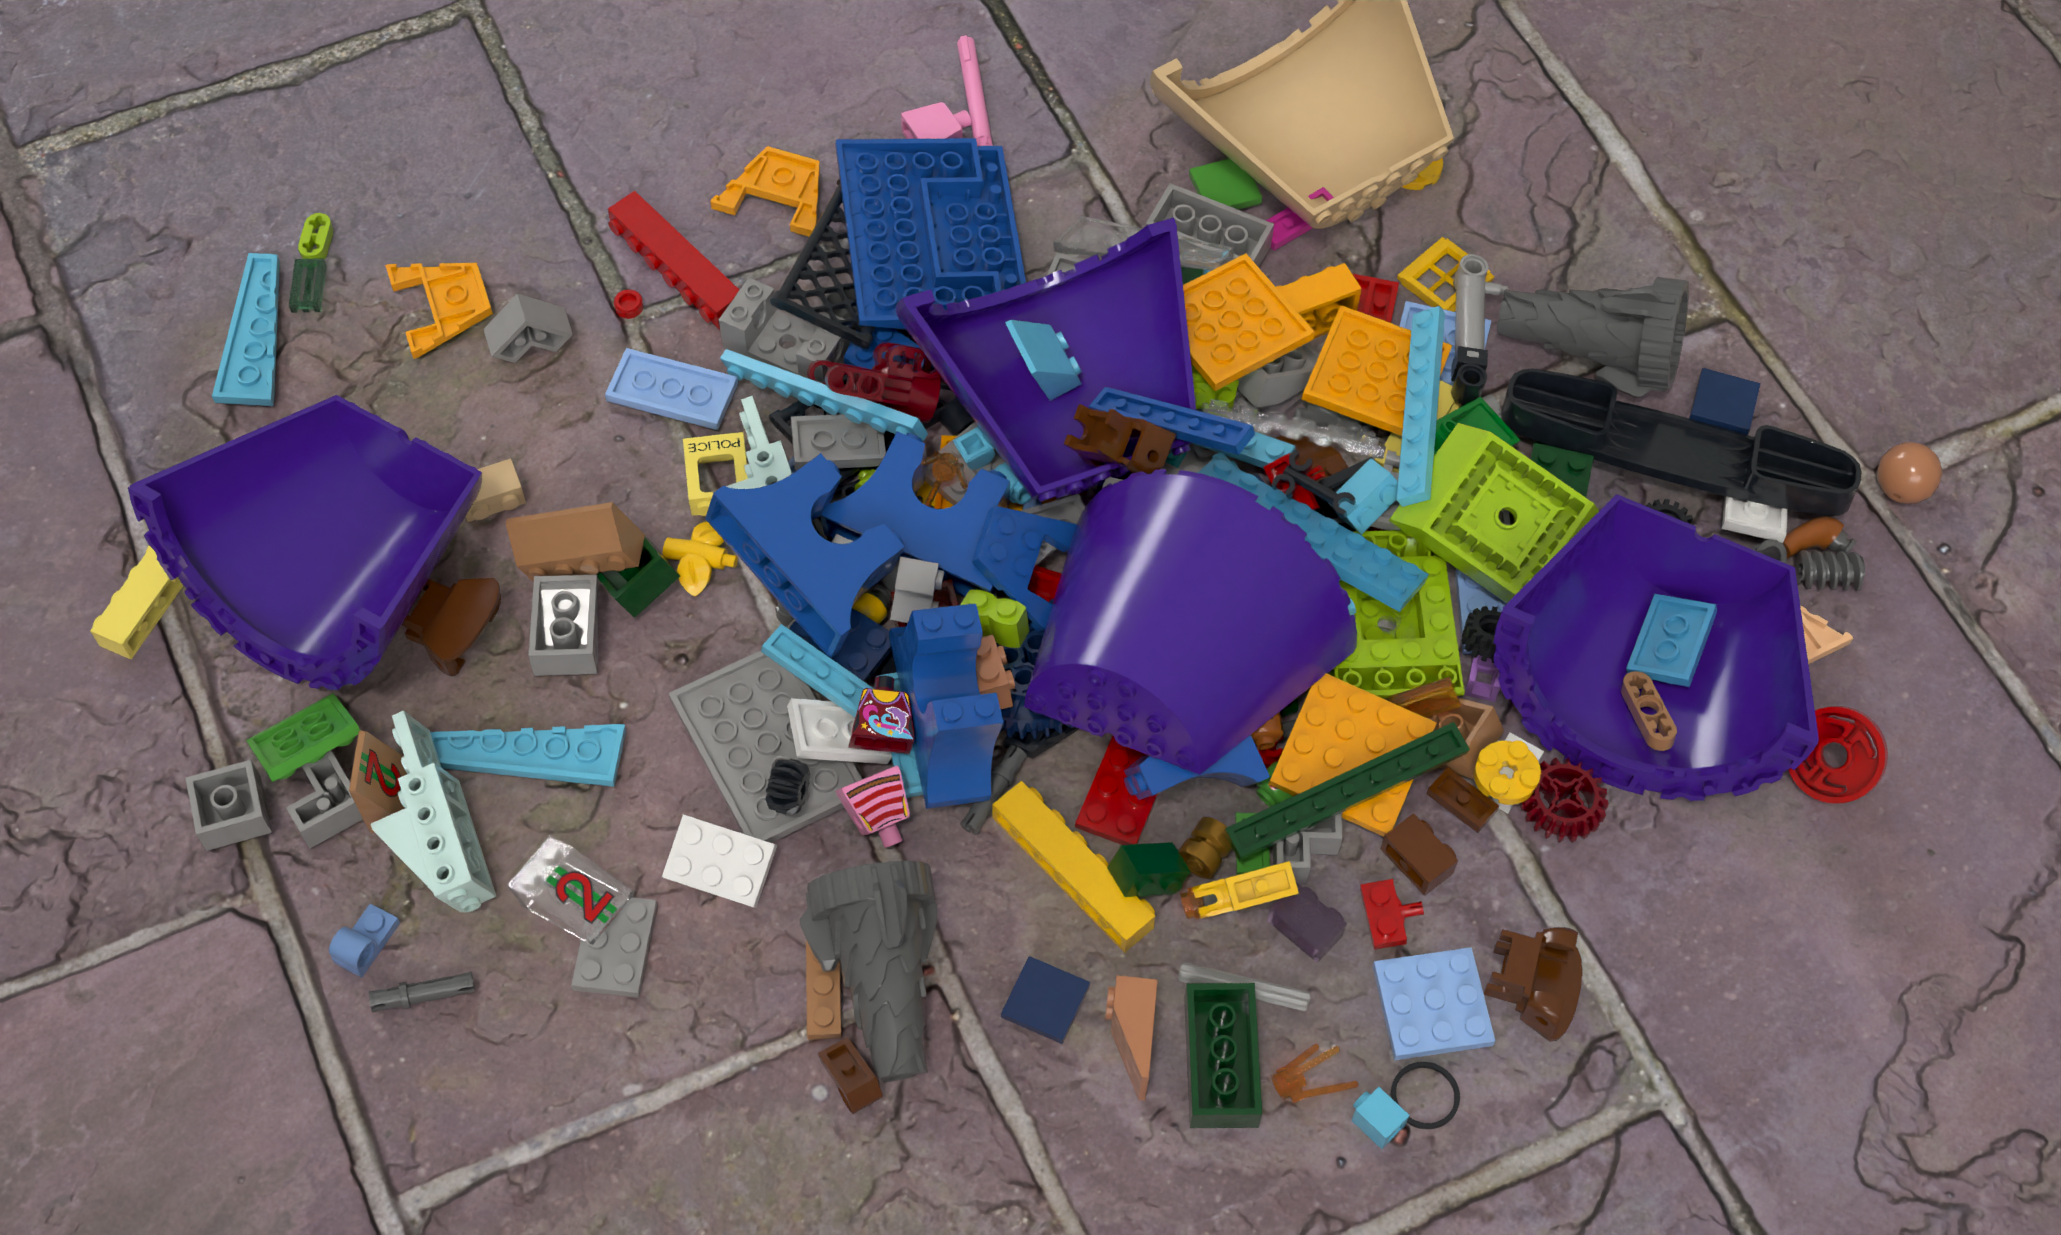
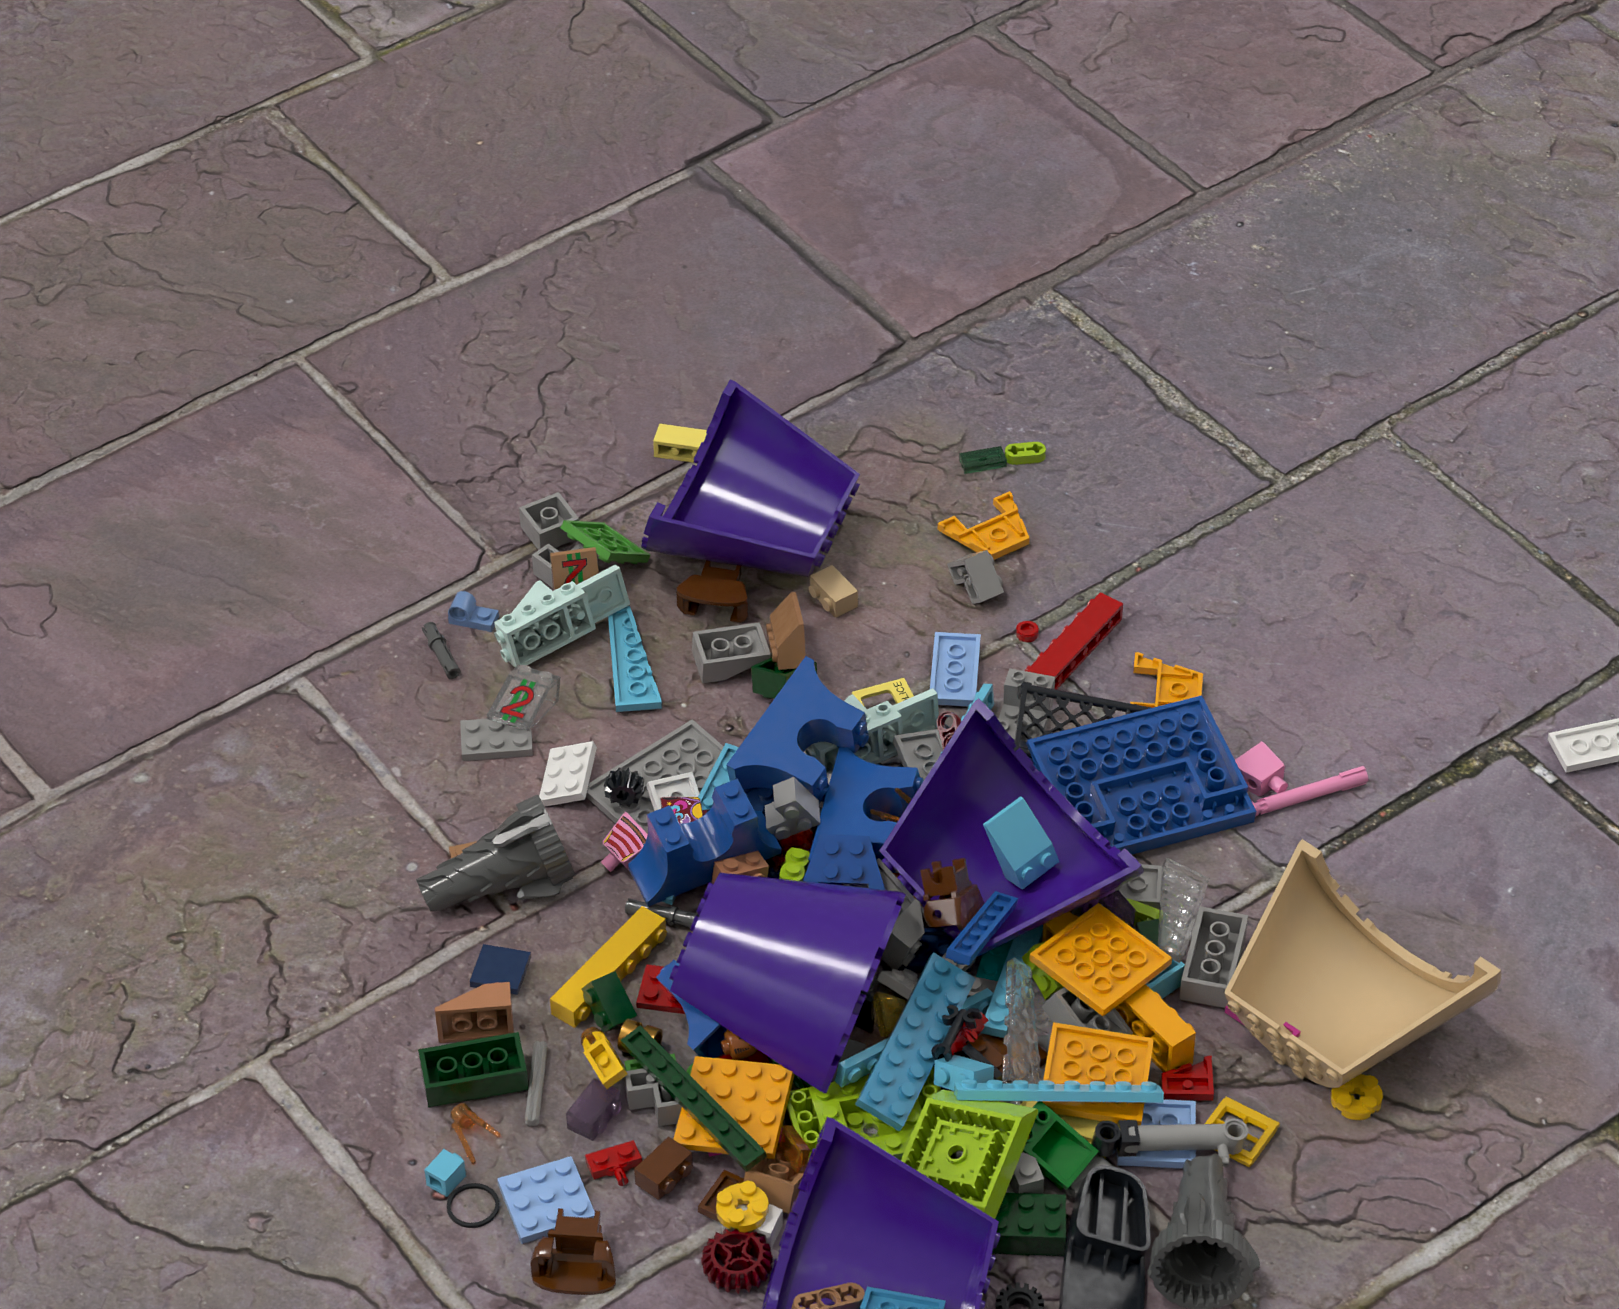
camera: 80 degrees right, 15 degrees down
medium azure wing [212,253,280,406] -> none
reddish brown plate [818,1037,883,1114] -> none

